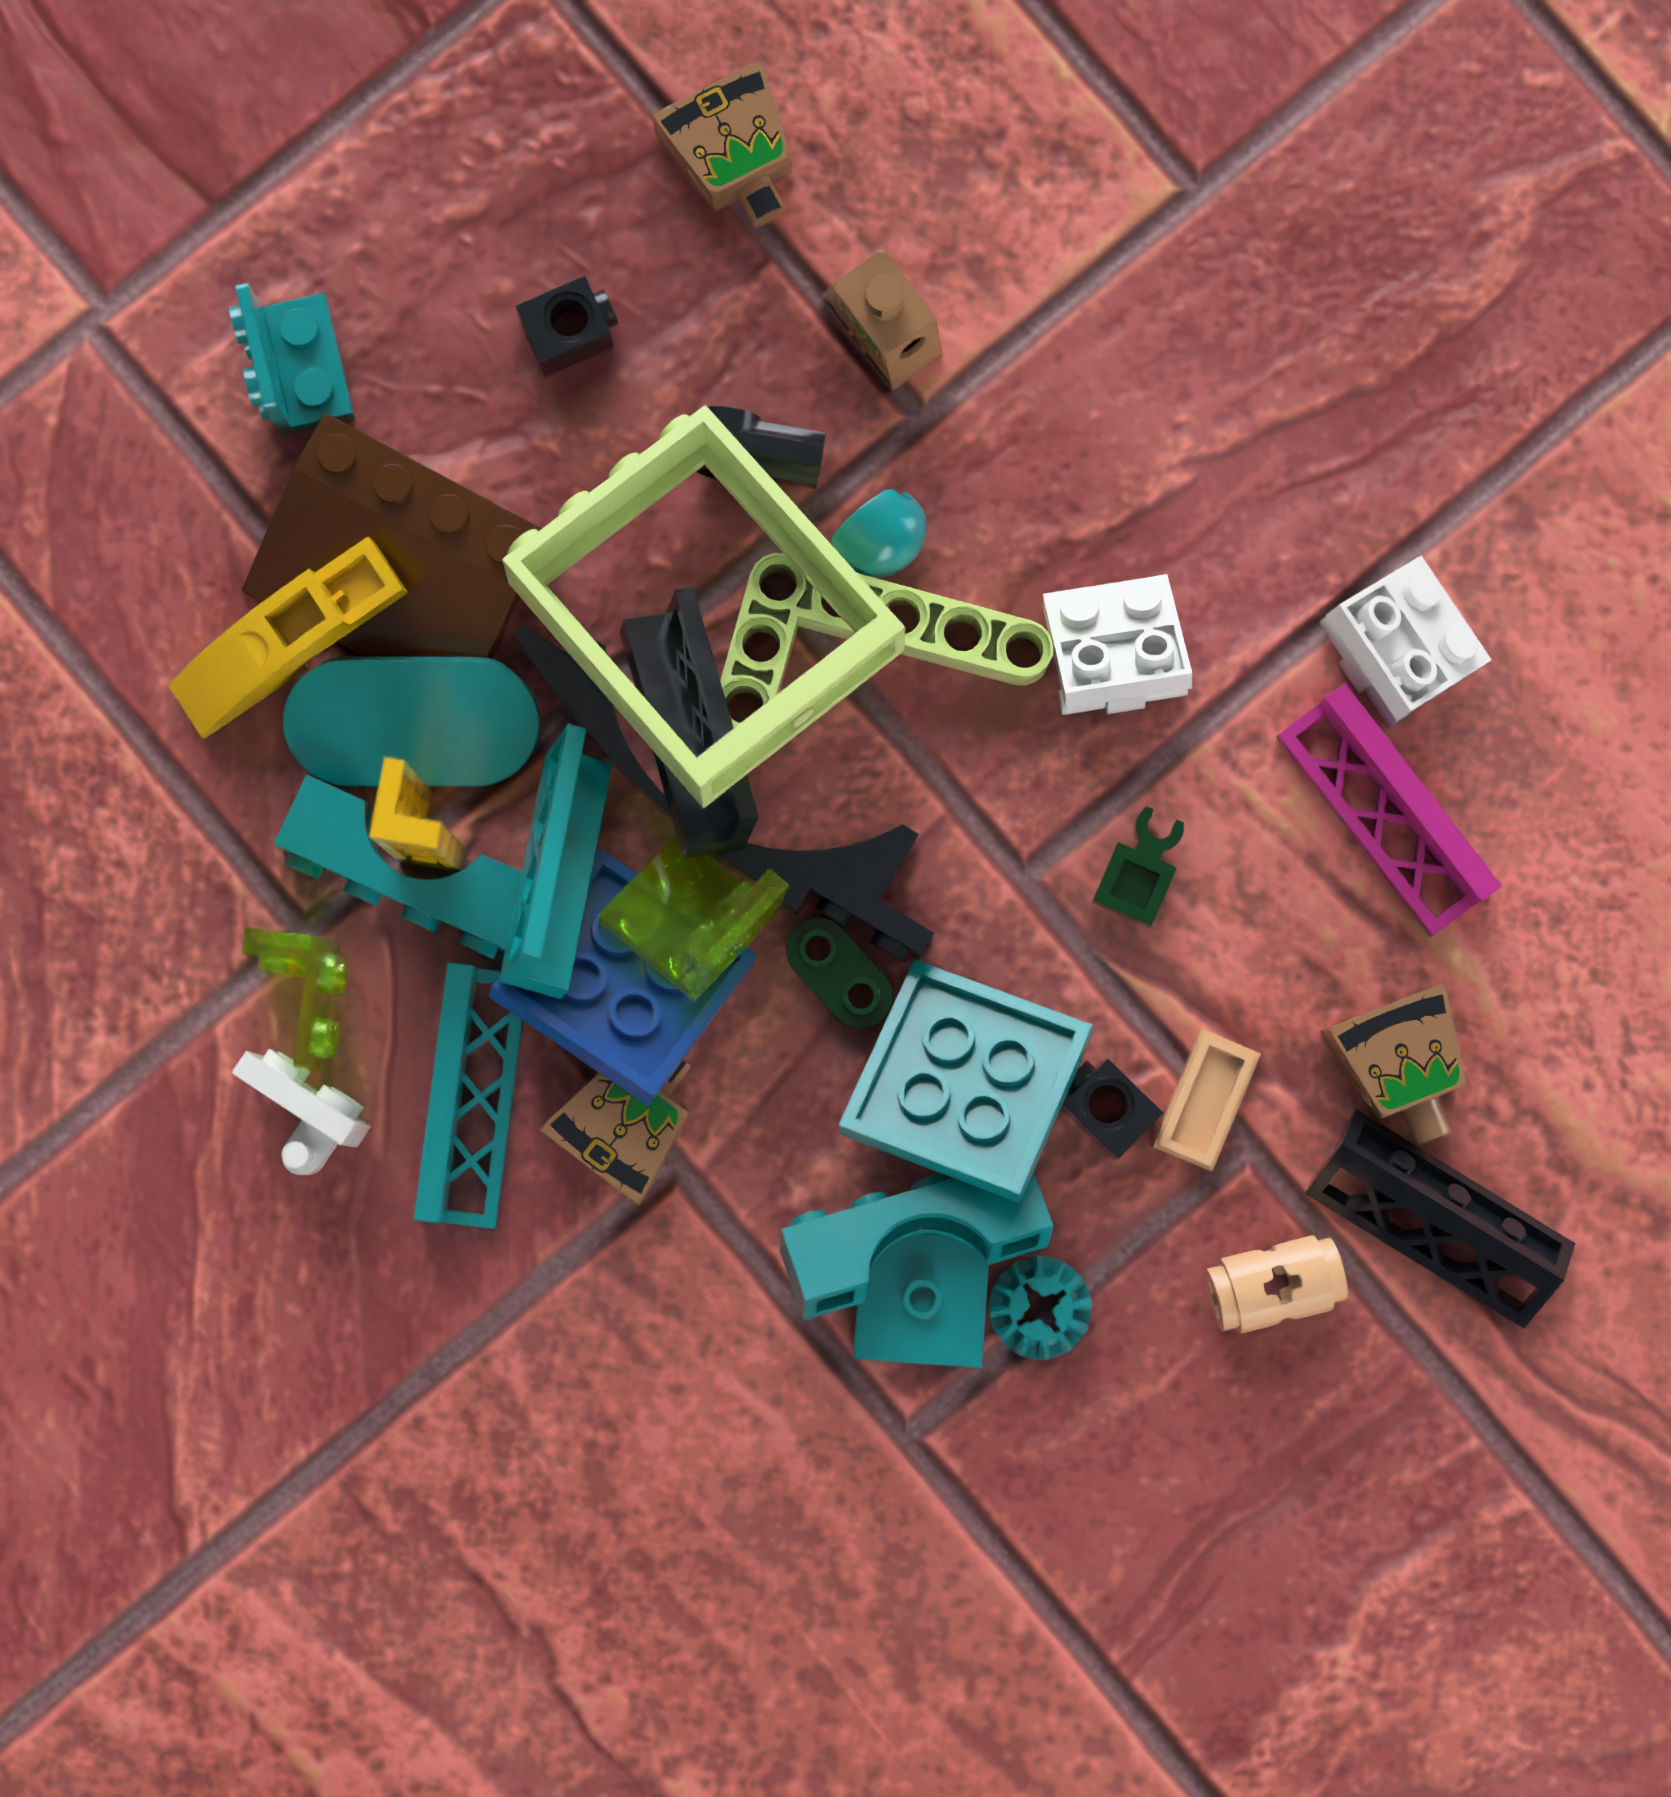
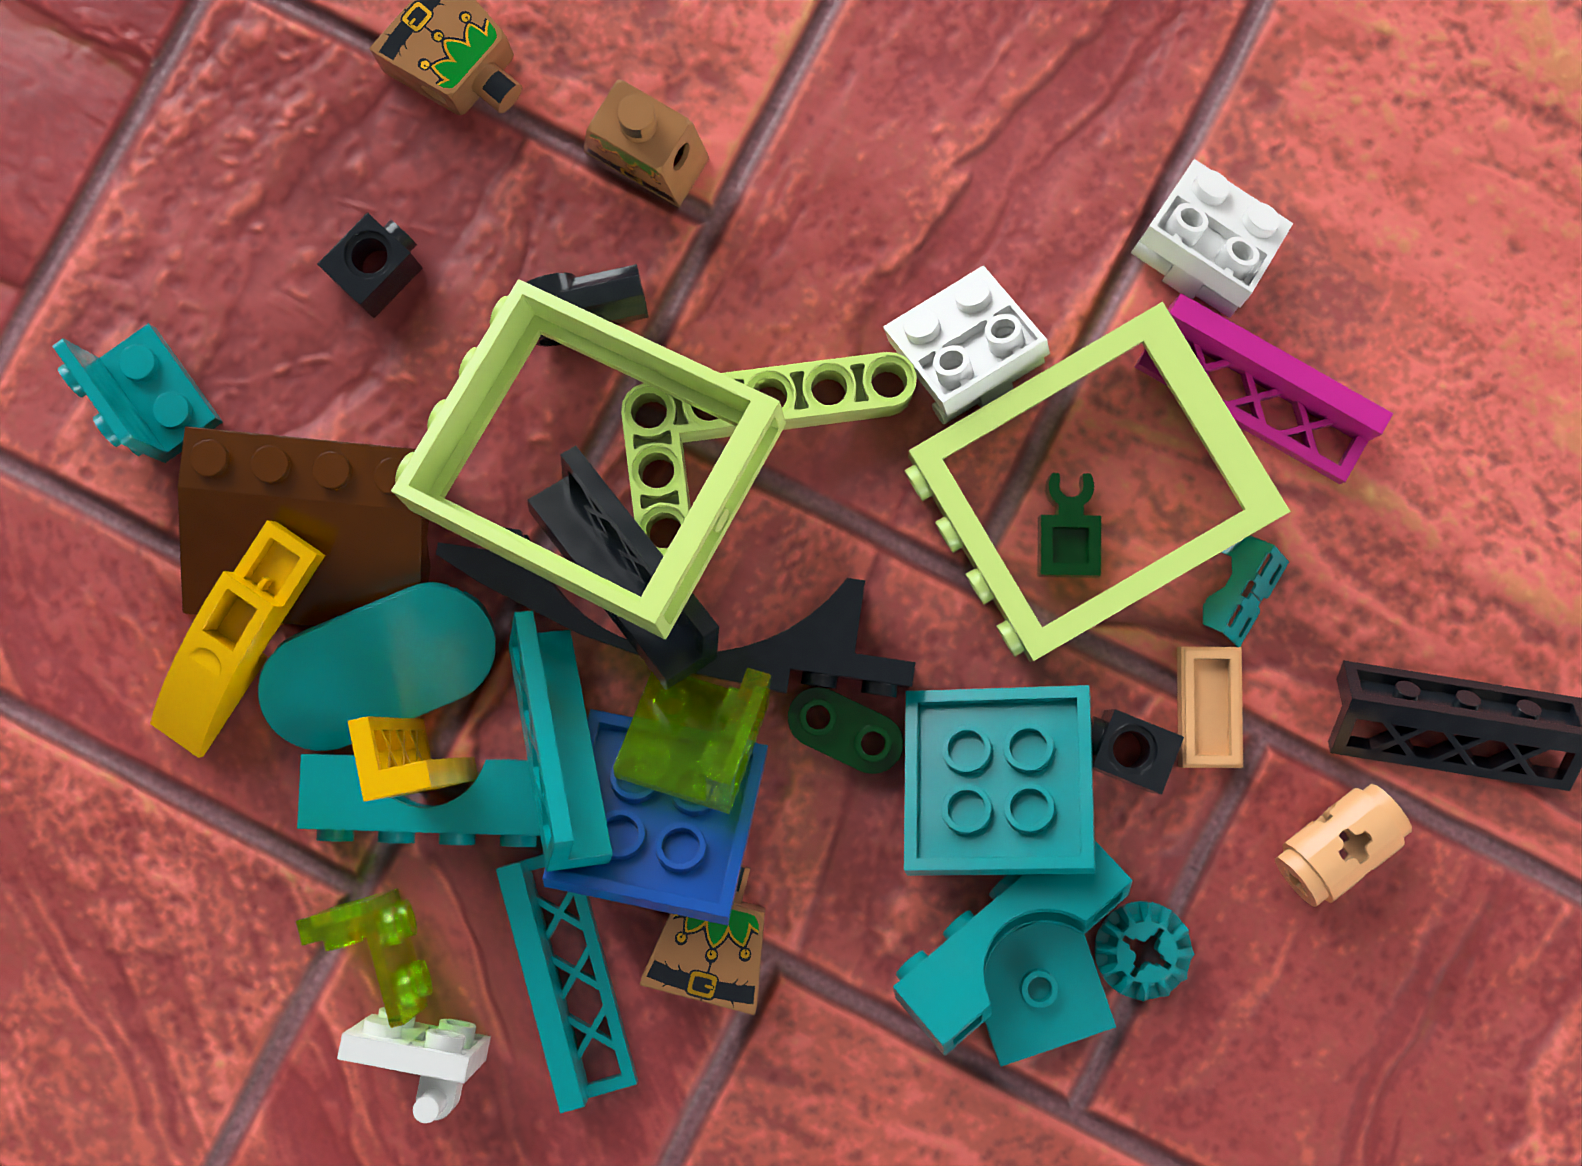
camera: 15 degrees left, 0 degrees up
teal hair [830,489,928,579] -> none
medium nougat torso [1321,983,1466,1145] -> none
none -> yellowish green window [904,302,1291,662]
none -> teal piece [1203,536,1289,647]

